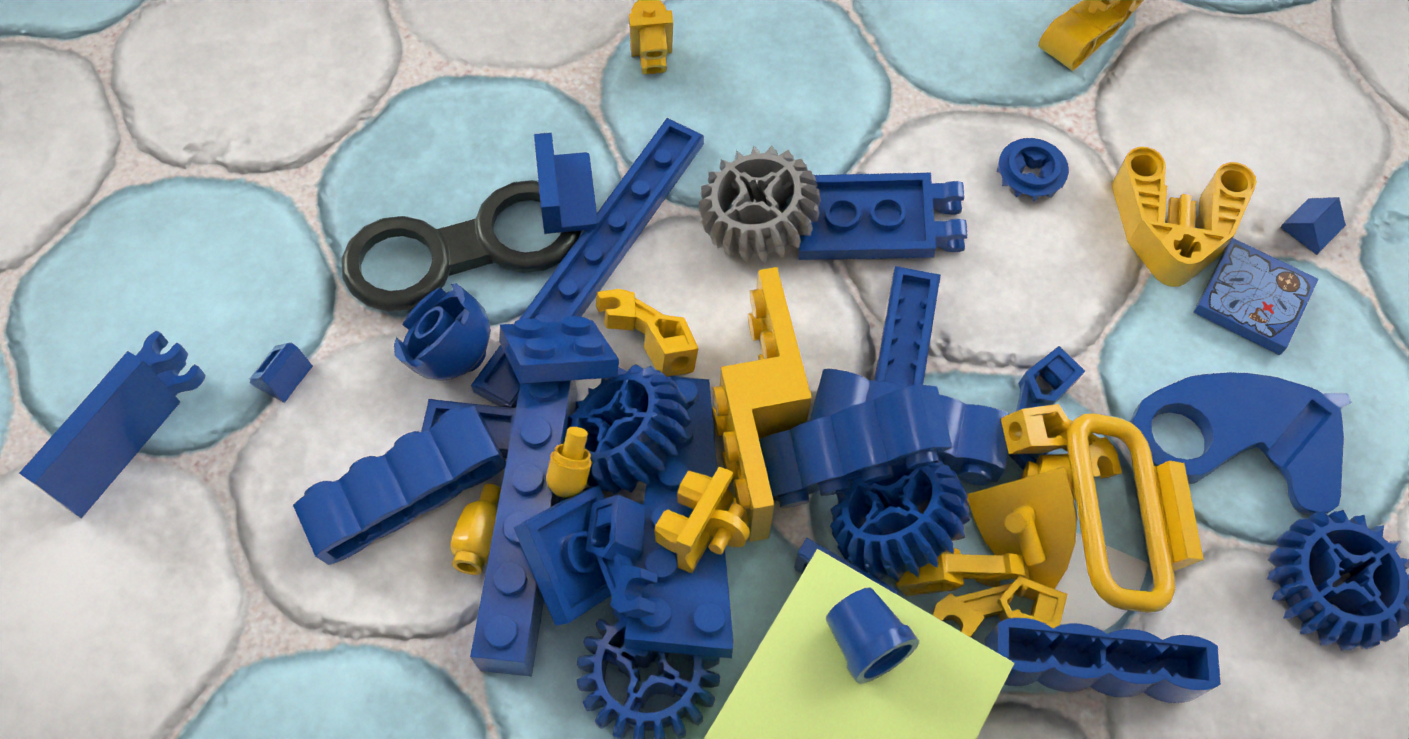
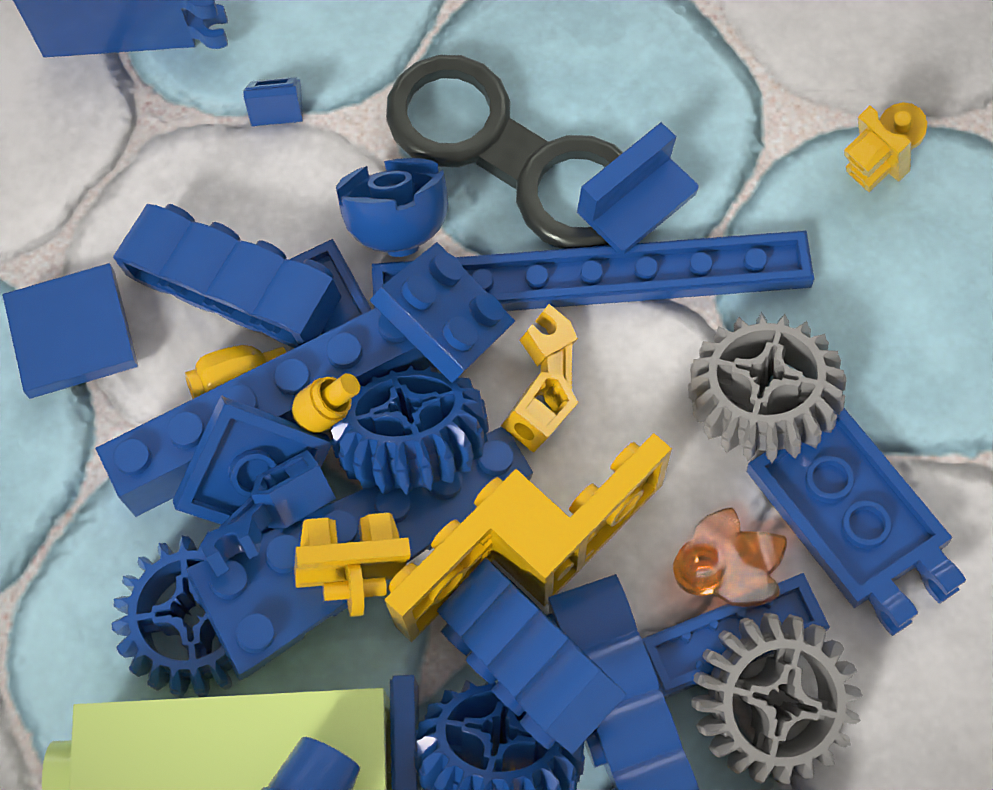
camera: 60 degrees right, 5 degrees up
none -> blue tile [2,263,138,399]
none -> clear orange plate [673,507,787,607]
none -> light grey gear [691,613,863,785]

